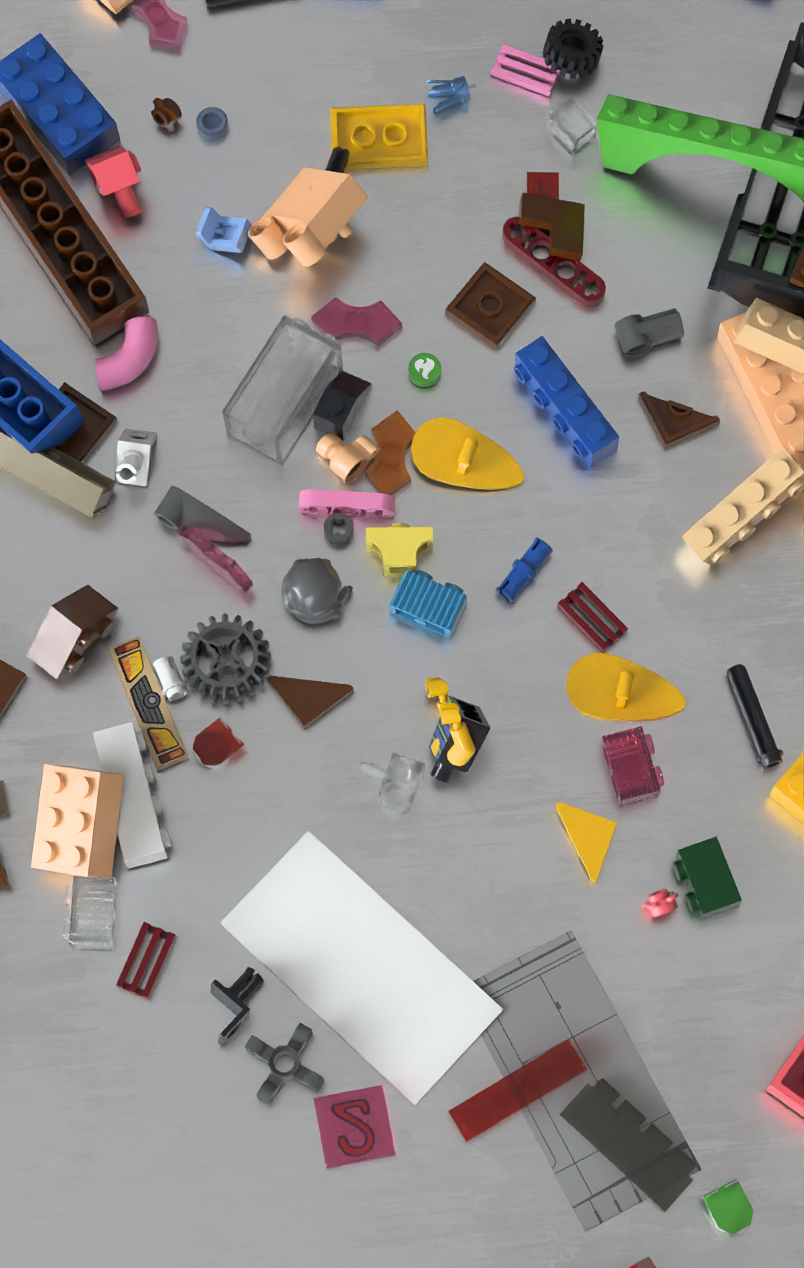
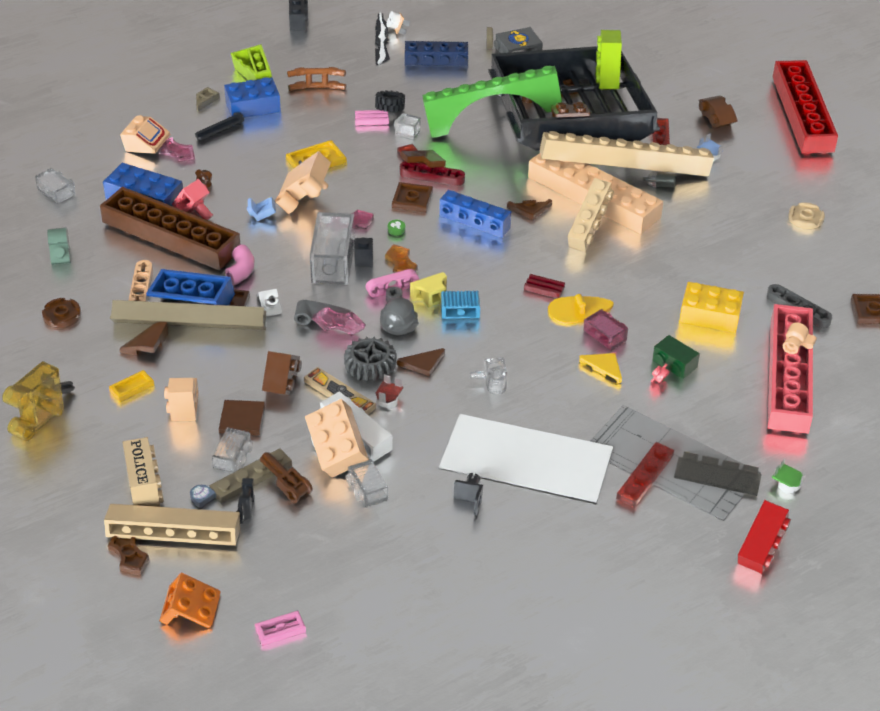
camera: 30 degrees left, 30 degrees down
dark red tile [116,922,177,1000] -> none
white pin [153,656,188,701] -> none
sand blue tile [196,107,229,141] -> none
dark grey pin [245,1023,325,1105] -> none
clear pink tile [313,1085,396,1169] -> none
light nougat piece [315,432,380,484] -> none
yellow shield [411,417,524,490] -> none
torso [425,677,491,783] -> none
flat silver piece [427,76,476,112] -> none
blue pin [496,537,553,603] -> none
dark grey piece [614,308,684,357] -> none
black axle [727,664,784,769] -> none

